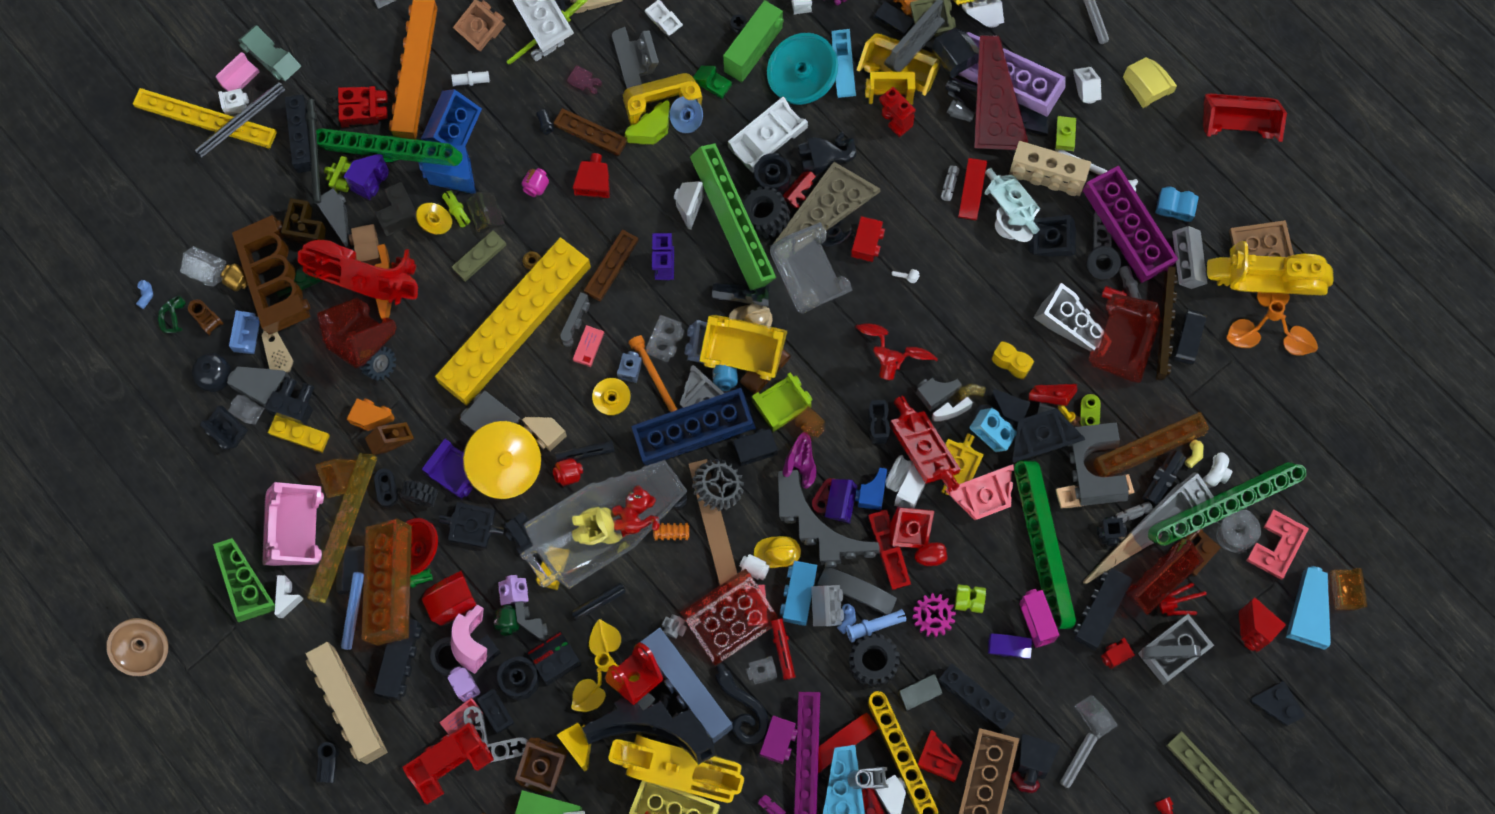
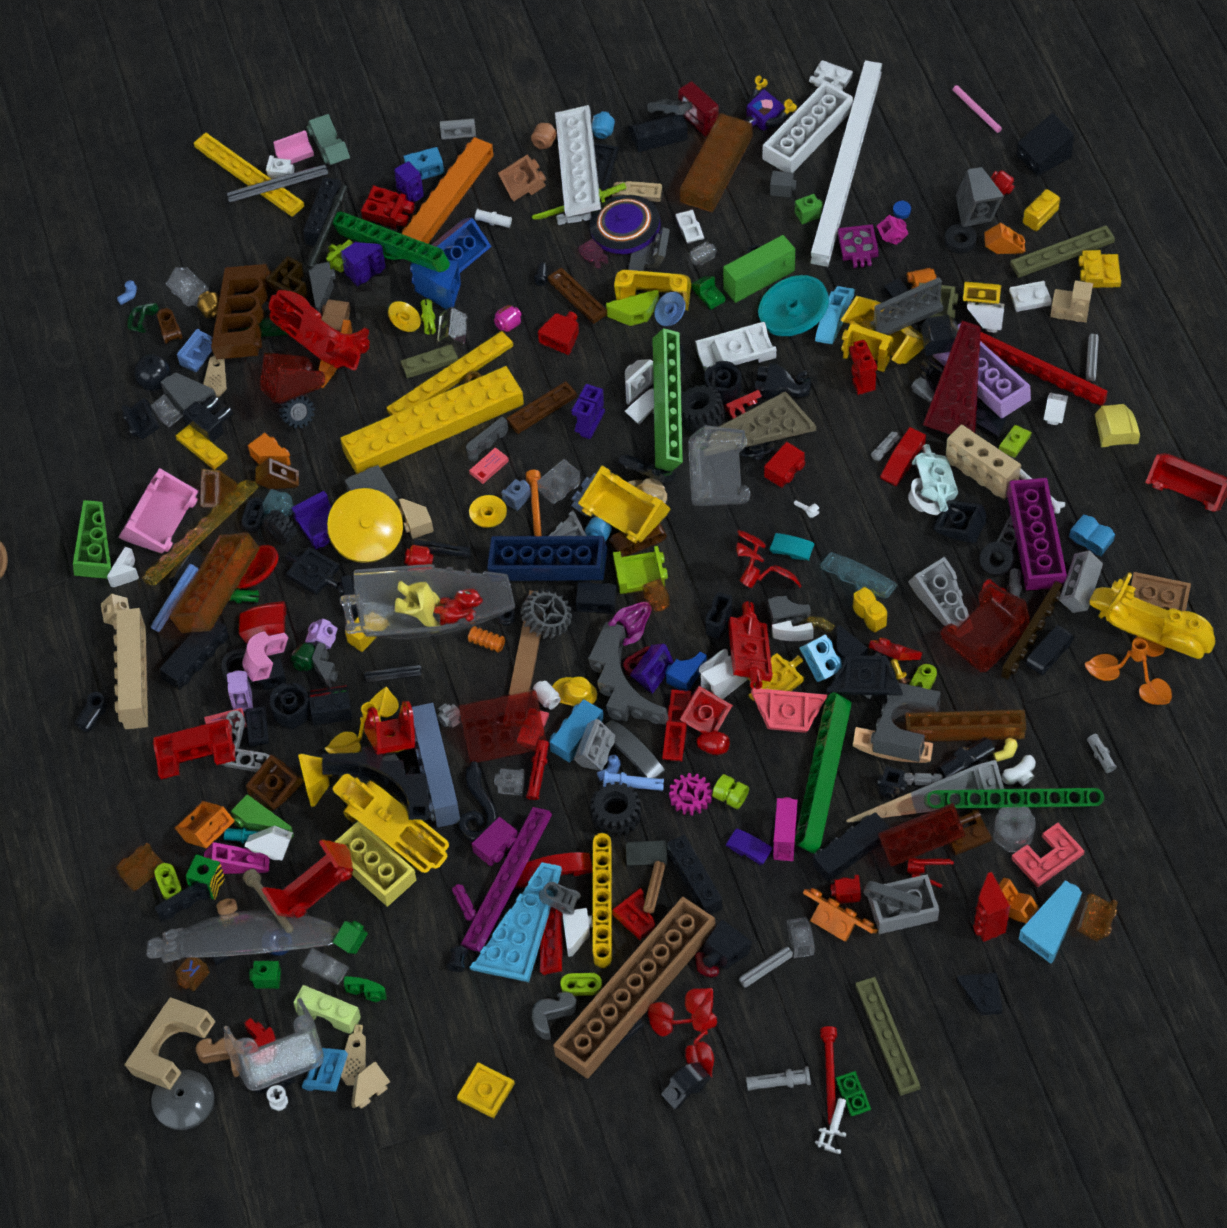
camera: 25 degrees right, 15 degrees down
none -> tan brick [101,594,129,625]
none -> clear light blue brick [263,489,294,517]
none -> yellow plate [386,331,513,416]
none -> dark purple brick [394,161,424,202]
none -> dark azure brick [404,147,444,180]
none -> dish [590,195,660,254]
none -> white slope [625,388,654,425]
none -> medium nougat axle [643,861,665,913]
none -> clear brick [689,242,717,265]
none -> teal slope [770,533,814,561]
none -> orange bracket [803,888,877,941]
none -> clear light blue slope [820,552,897,599]
none -> red plate [980,332,1108,406]
none -> orange brick [999,878,1039,923]
none -> light grey pin [1087,734,1117,773]

